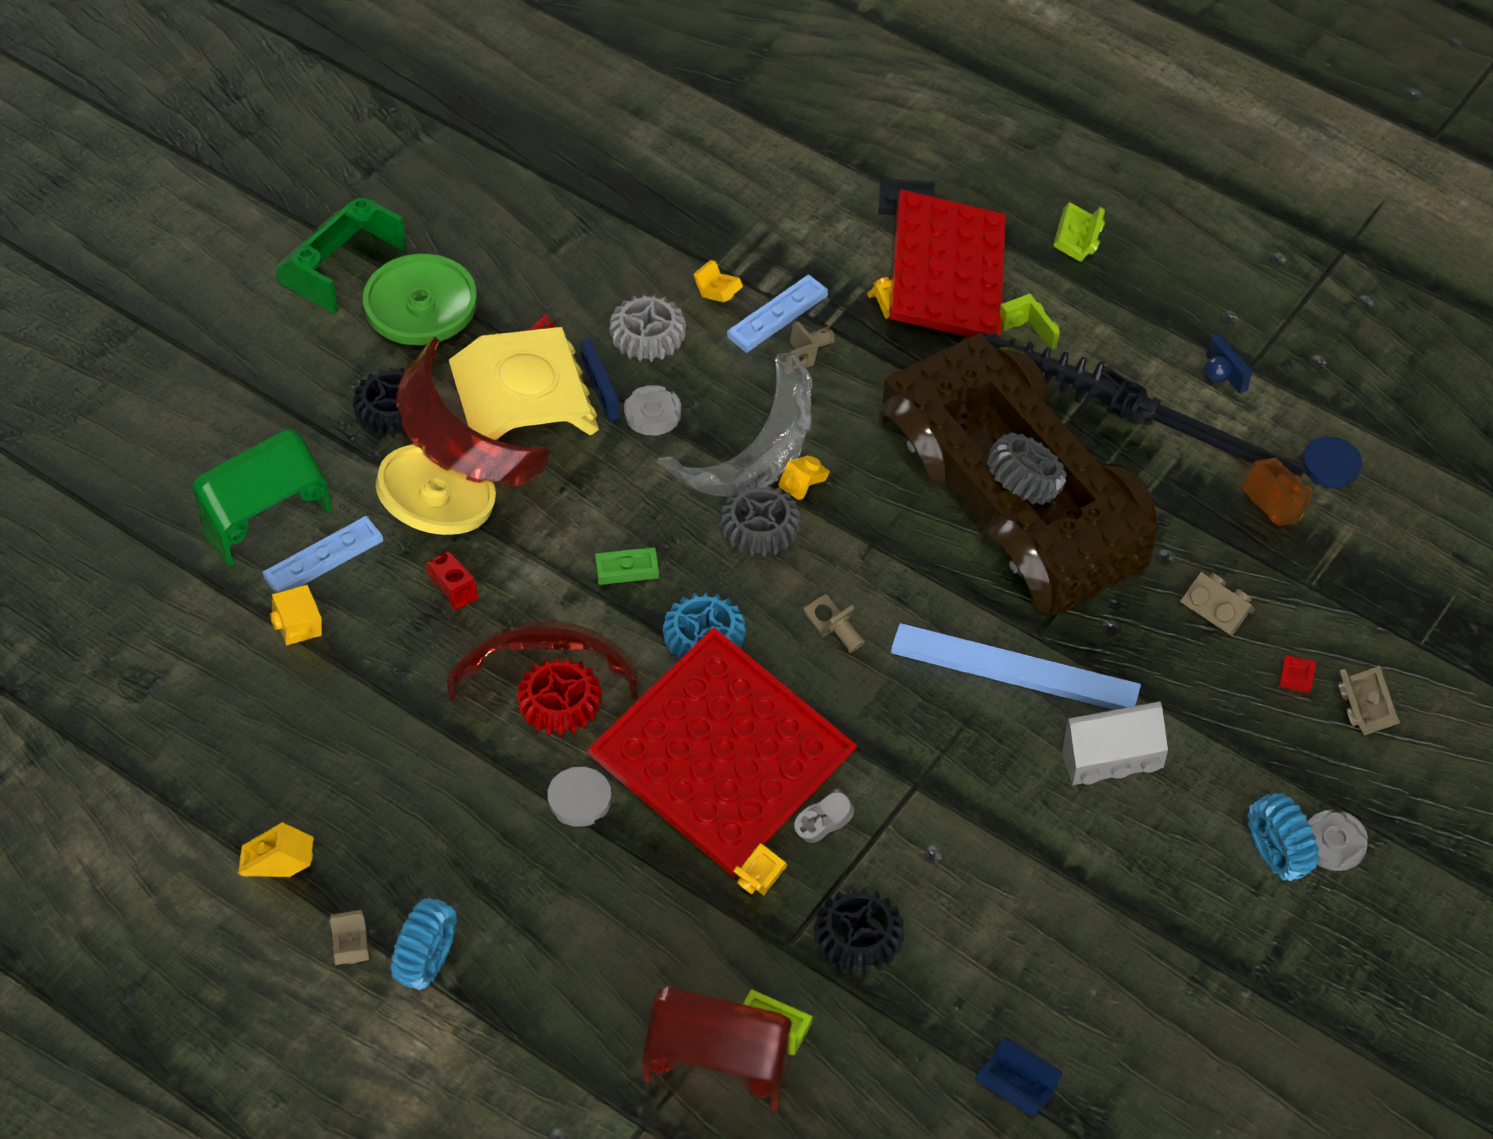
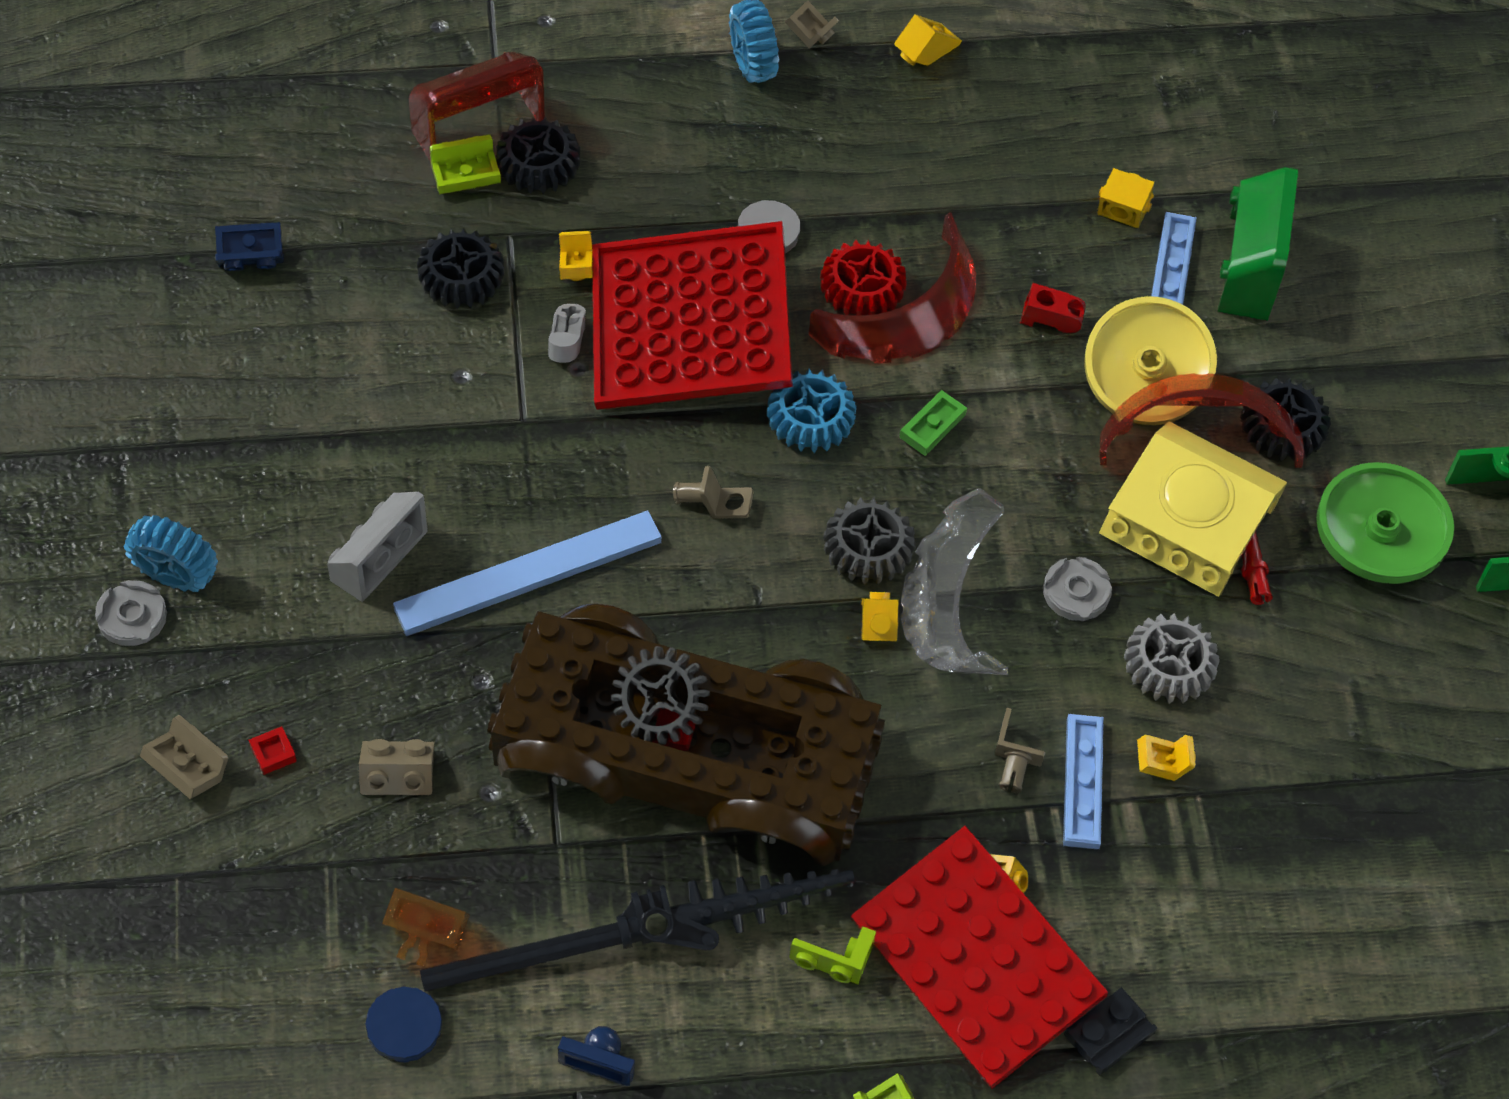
camera: 135 degrees right, 5 degrees up
dark blue tile [580,339,620,422] -> none
none -> black gear [496,116,580,195]

